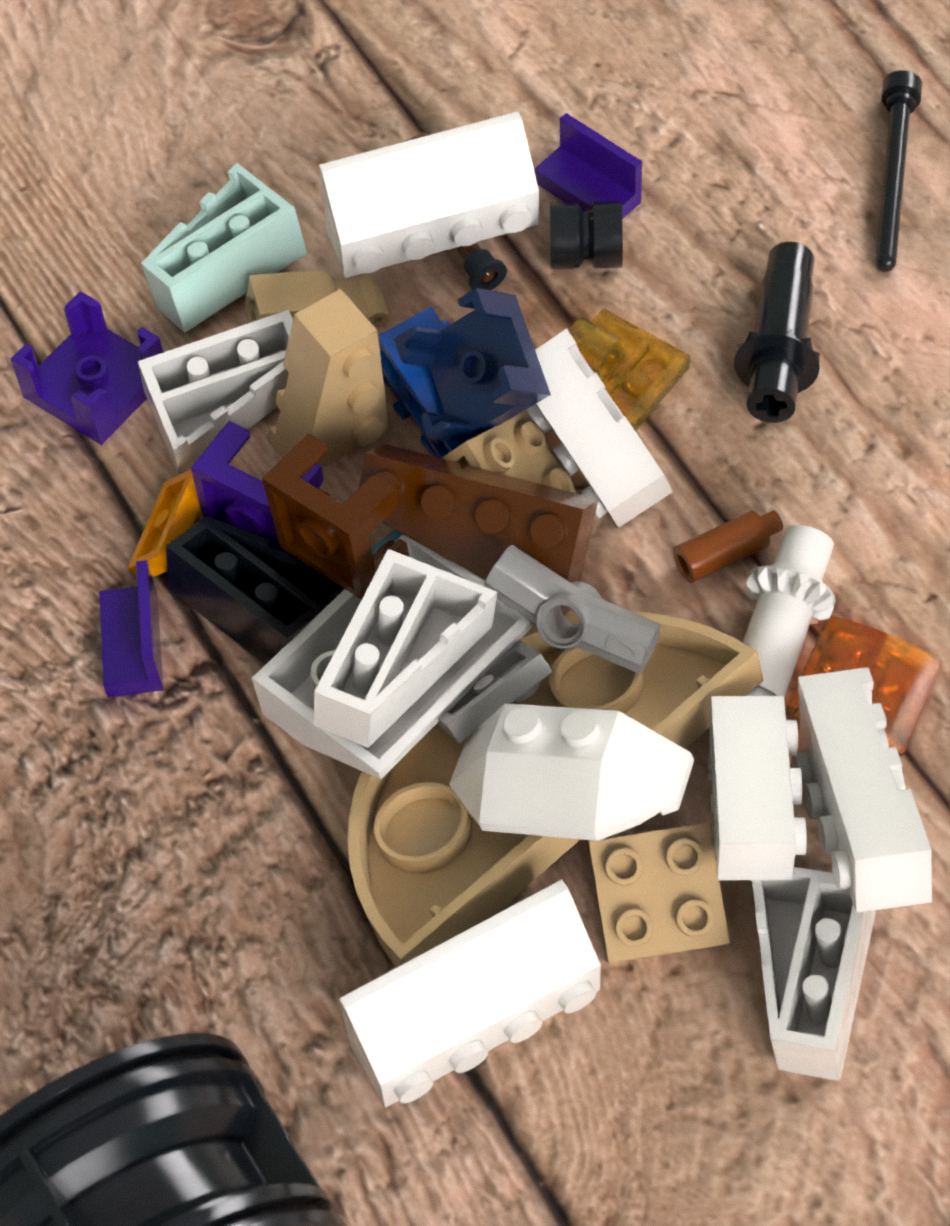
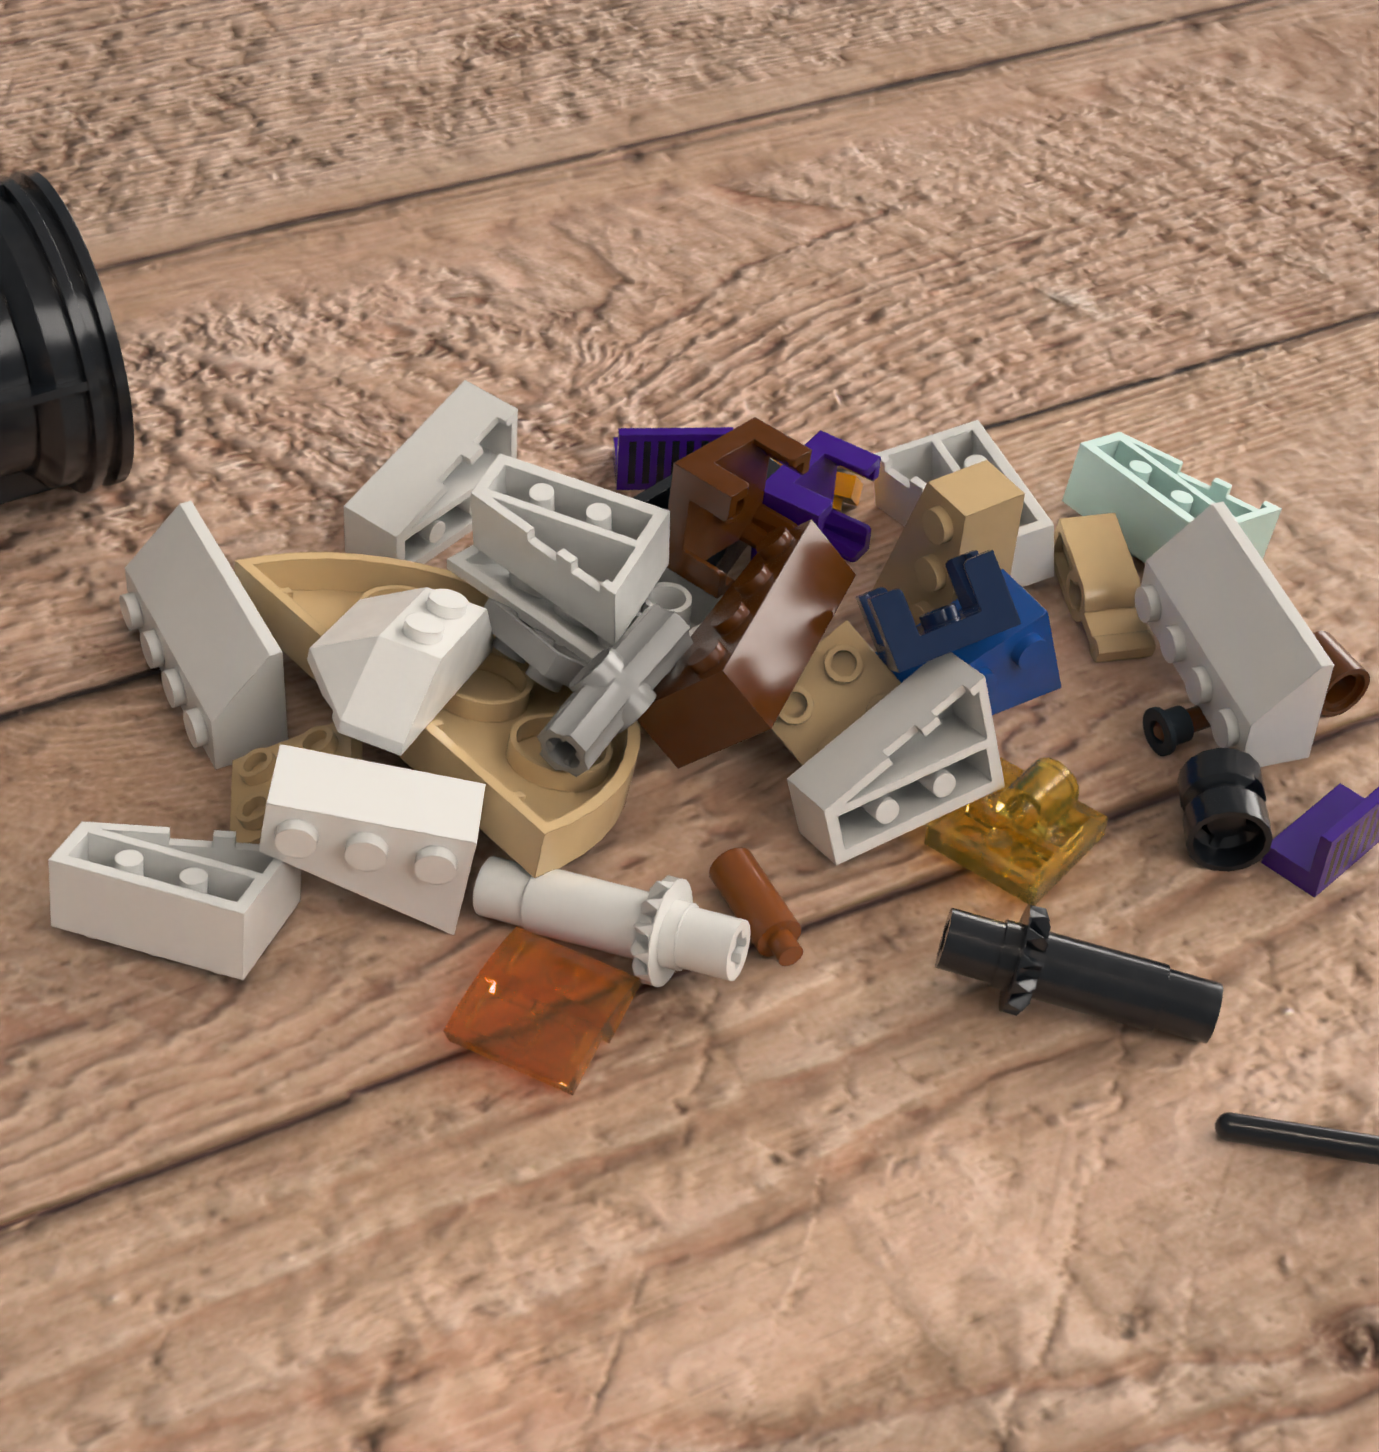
camera: 85 degrees right, 15 degrees down
dark purple panel [10,291,163,445] -> none
white wedge [792,667,932,913] -> none
none -> white wedge [344,380,518,564]

